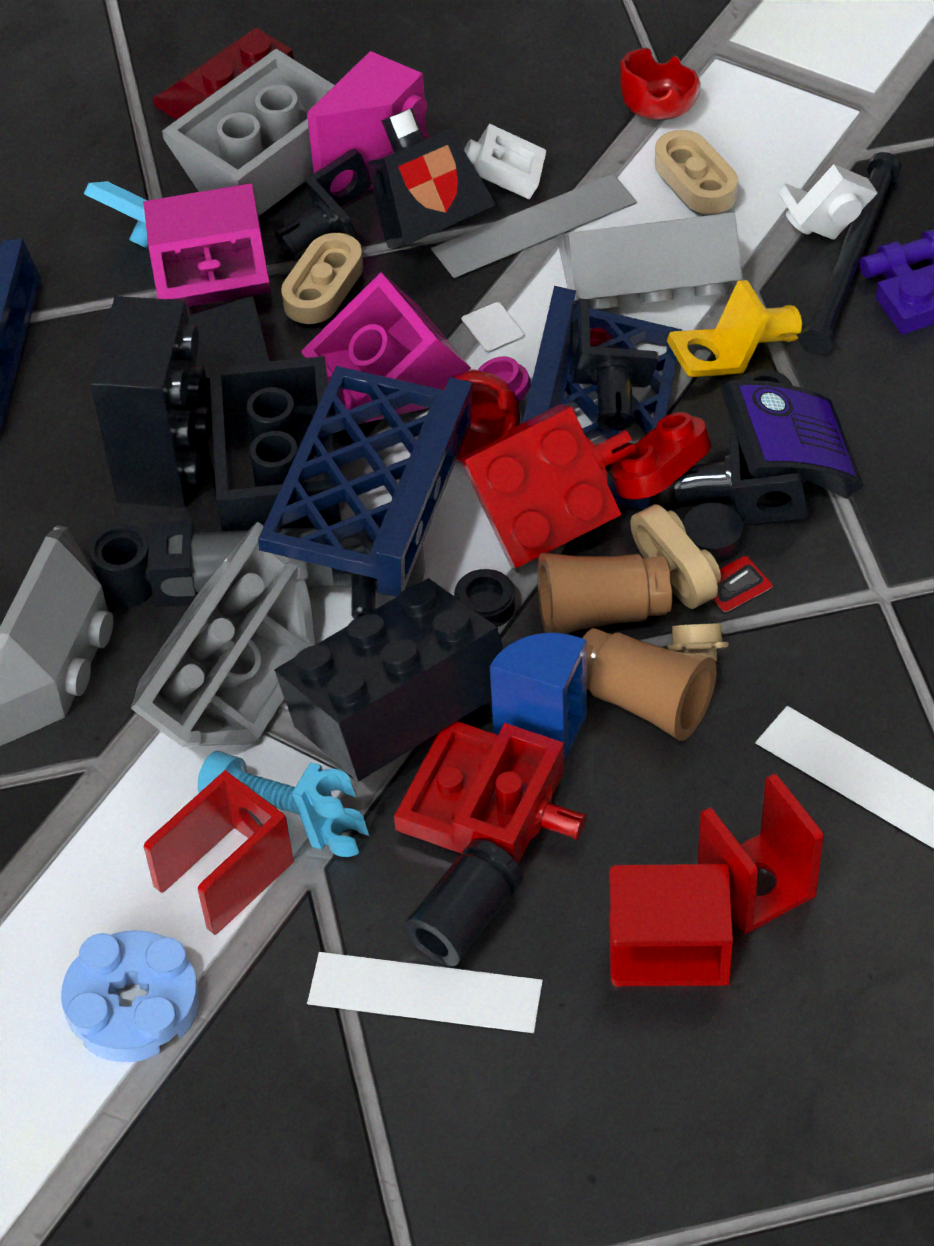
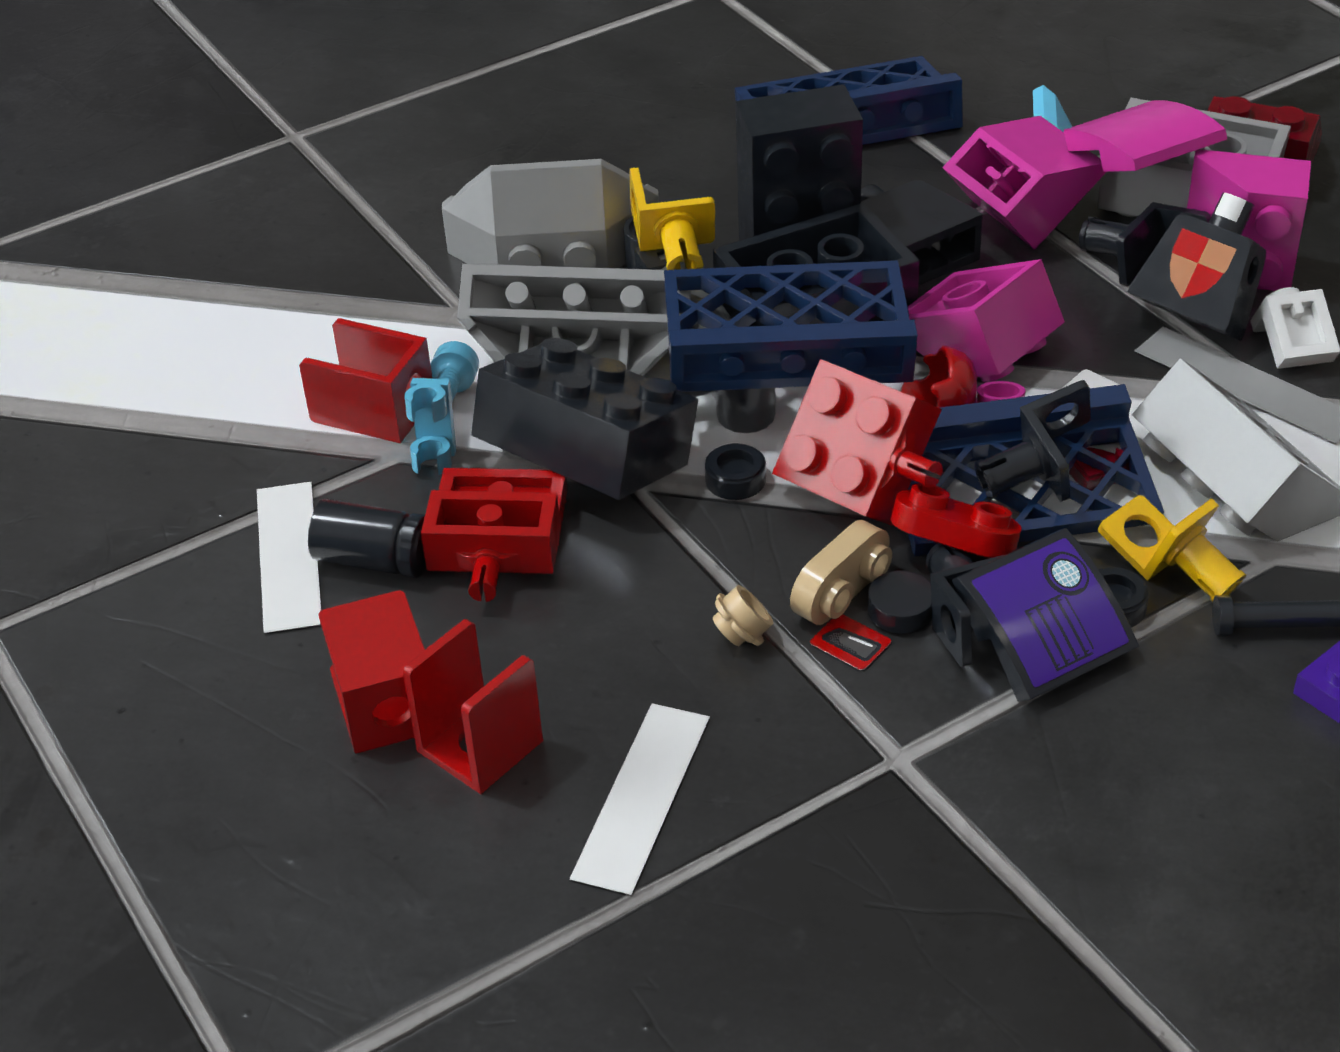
camera: 70 degrees right, 10 degrees down
light blue plate [61,930,199,1062] -> none
tan plate [281,233,363,324] -> none
blue brick [490,633,587,763] -> none
medium nougat plant [537,553,672,634] -> none
medium nougat plant [582,628,717,741] -> none
none -> yellow bracket [630,168,715,270]
none -> dark pink slope [1064,100,1228,172]

